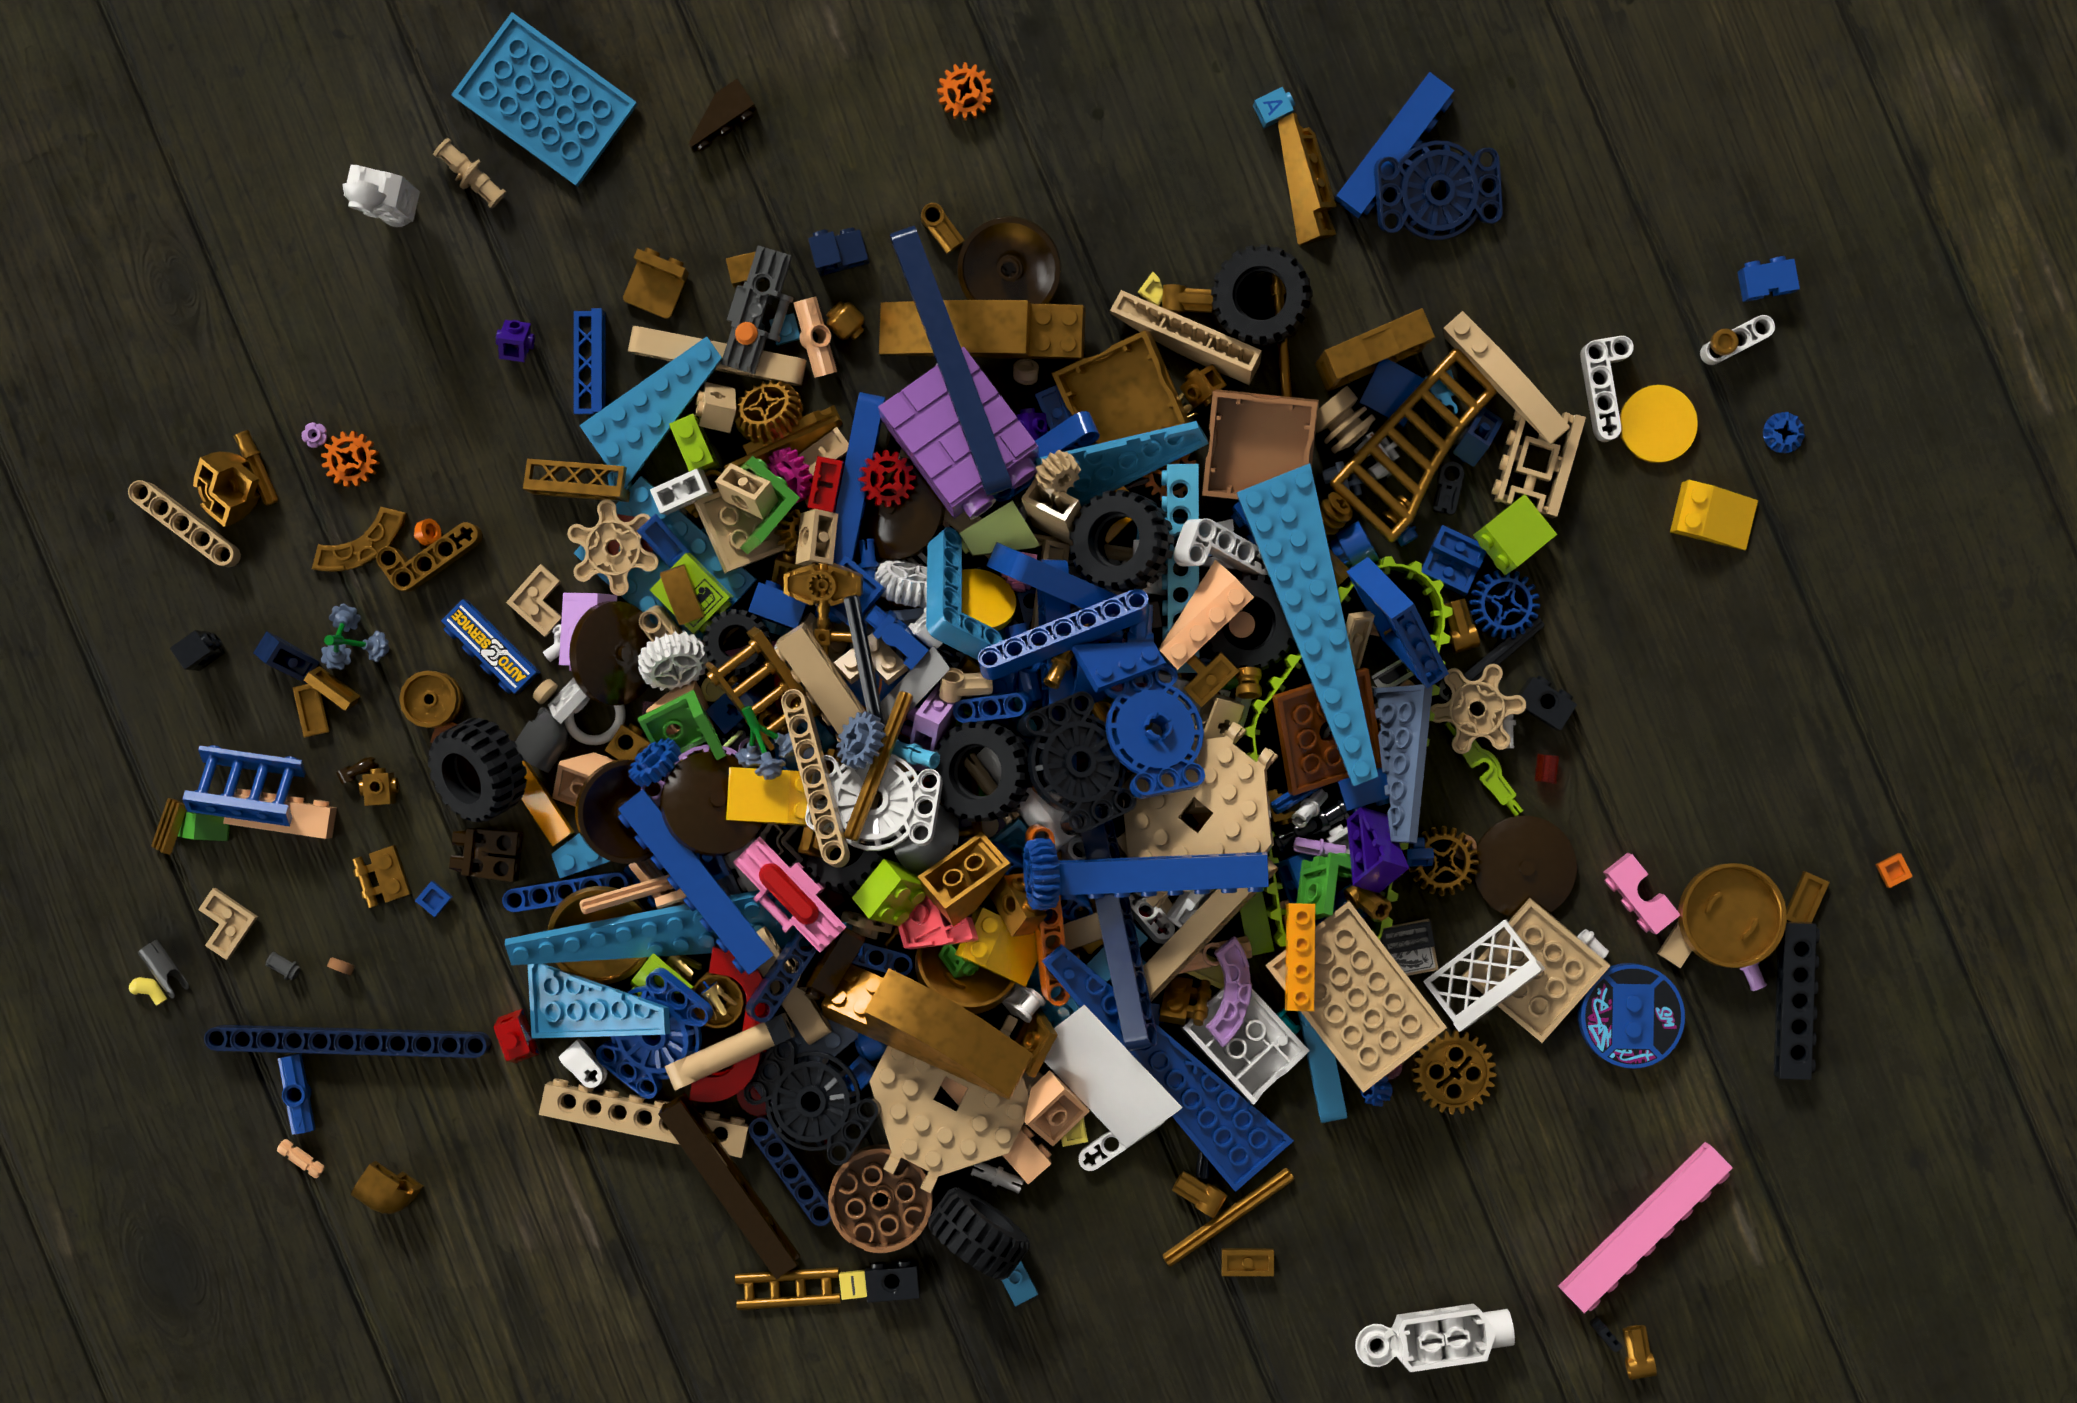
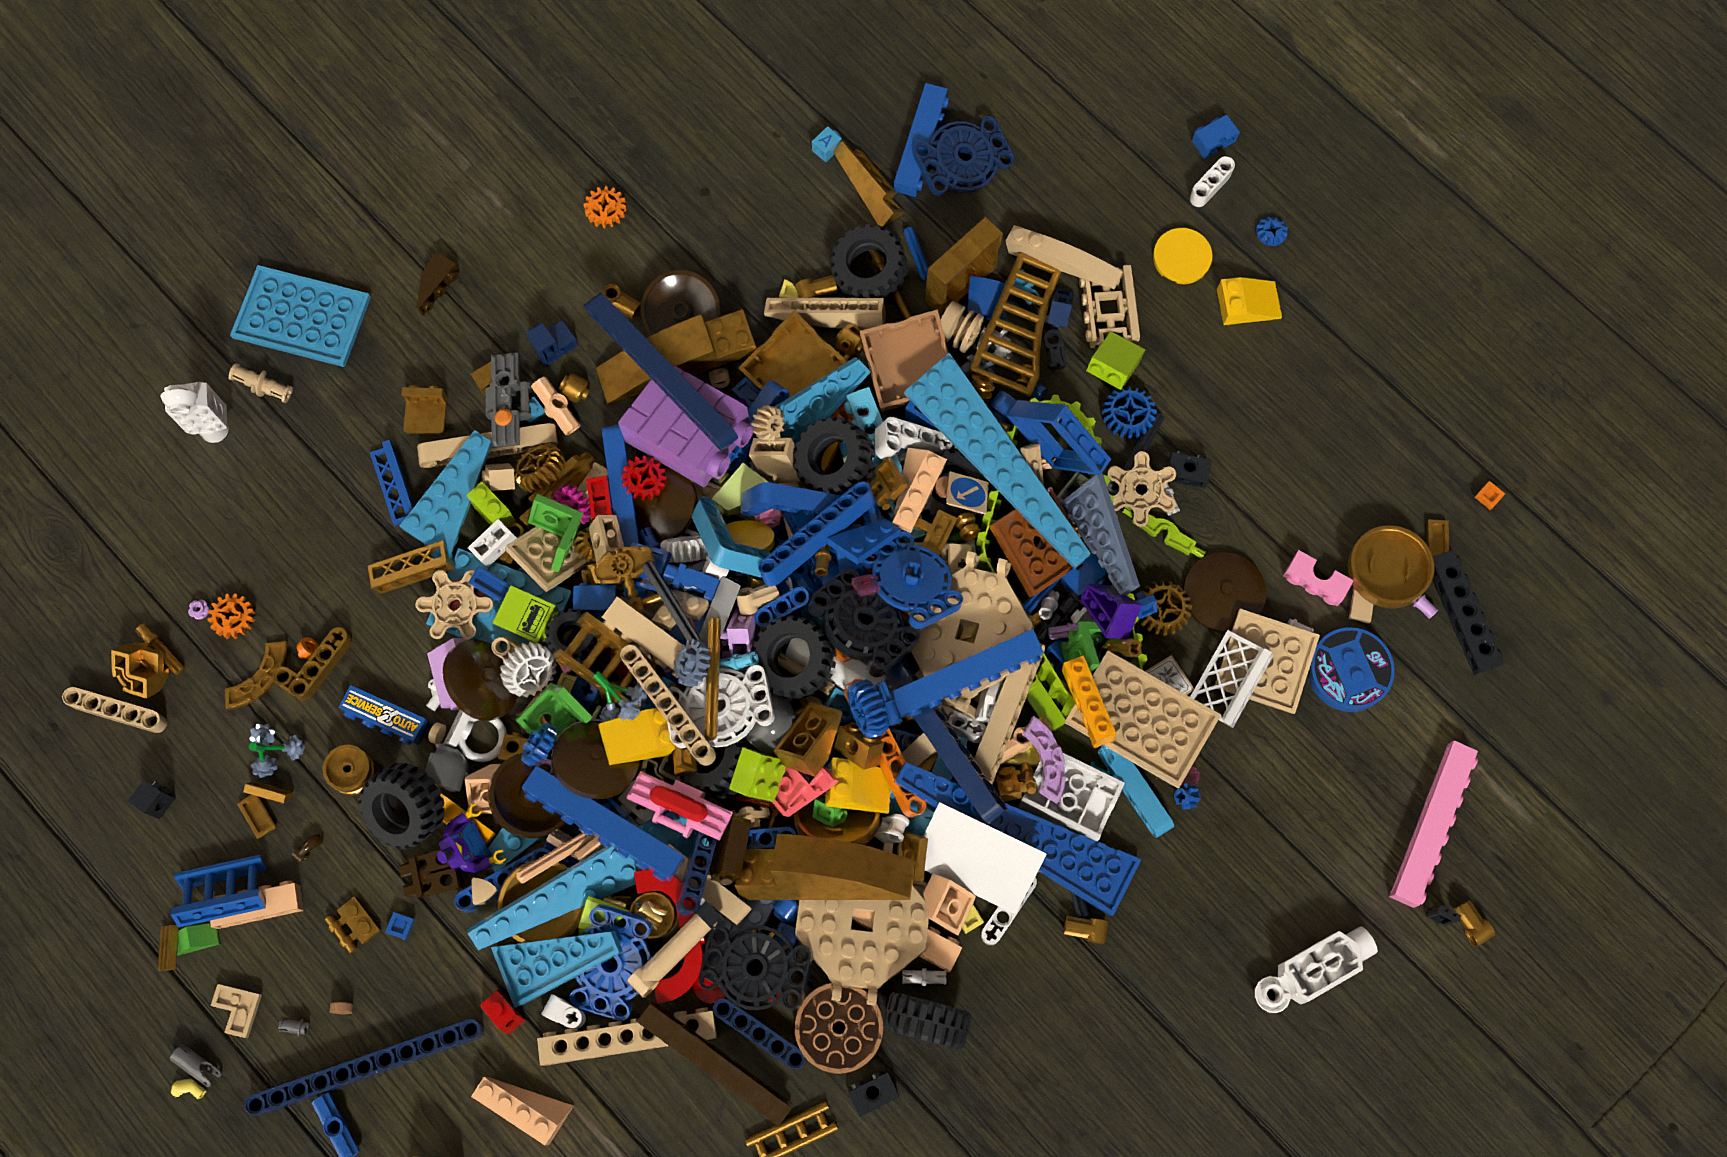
camera: 25 degrees left, 15 degrees down
dark blue slope [253,631,320,684] -> none
pearl gold brick [359,768,399,806] -> none
dark purple brick [496,320,535,362] -> none
tan plate [506,564,562,637] -> none
pearl gold slope [660,564,704,626] -> none
tan brick [715,463,779,519] -> none
light yellow tile [839,1270,867,1300] -> none
dark azure plate [1002,1261,1038,1307] -> none
pearl gold axle [1163,1168,1294,1266] -> none
pearl gold plate [1221,1248,1274,1276] -> none
black tile [1380,920,1435,954] -> none
pearl gold gear [1411,1029,1497,1115] -> none
blue slope [1421,525,1486,597] -> none
pearl gold piece [1444,598,1480,653] -> none
clear red piece [1534,754,1559,783] -> none
white beam [1580,336,1634,442] -> none
pearl gold tile [1710,329,1738,356] -> none
none -> torso [437,804,506,873]
none -> light nougat wedge [471,1077,574,1145]
none -> tan tile [472,878,497,905]
none -> clear pink tile [851,574,880,597]
none -> pearl gold plate [867,457,908,510]
none -> blue axle [874,681,902,726]
none -> blue axle [904,227,929,281]
none -> piece [946,472,988,515]

